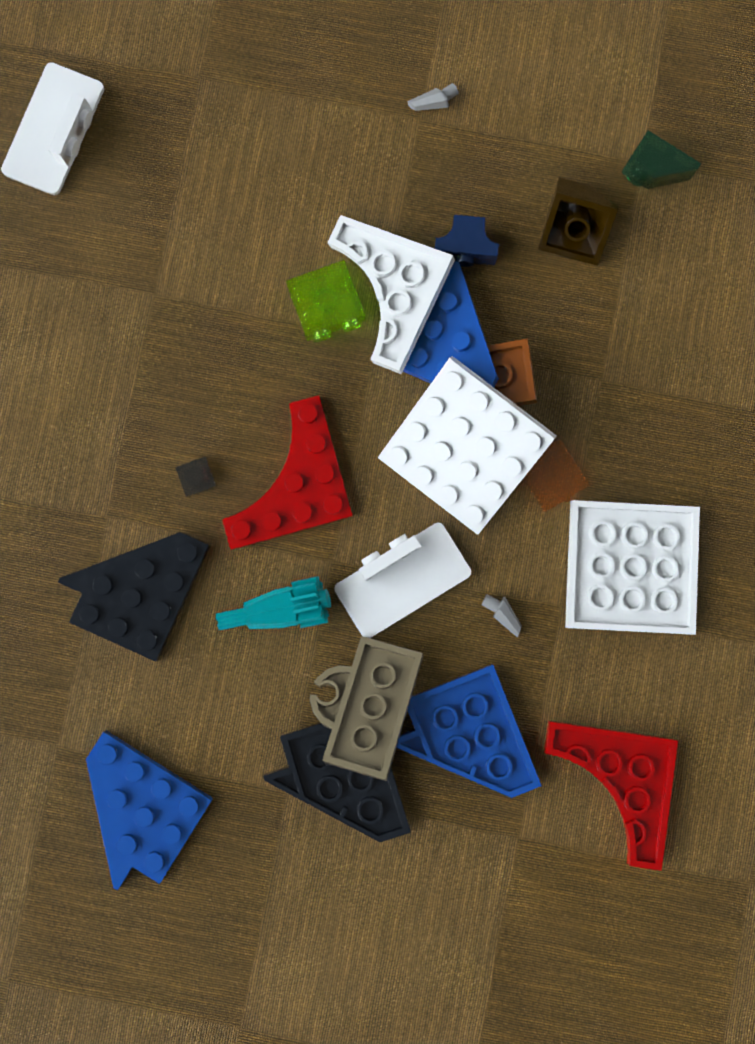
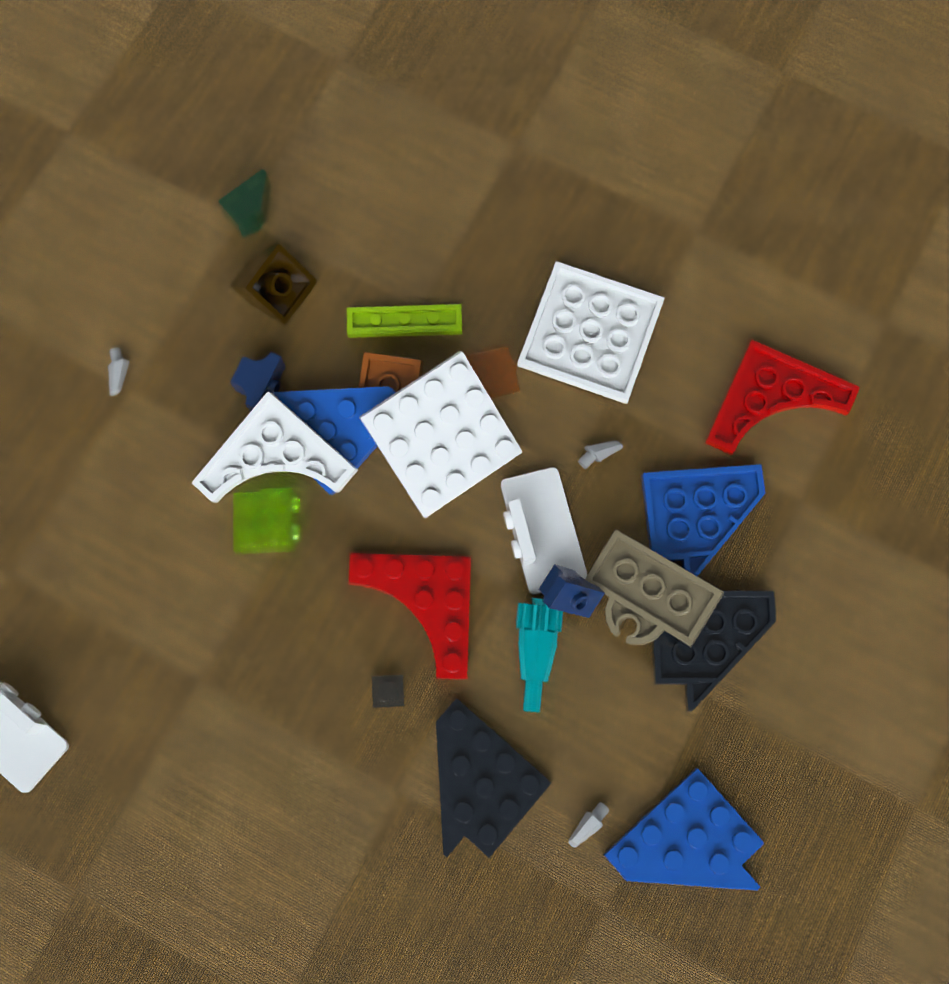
camera: 75 degrees left, 10 degrees down
none -> lime tile [347,304,462,338]
none -> dark blue brick [538,564,605,618]
none -> light grey bar [568,802,609,847]

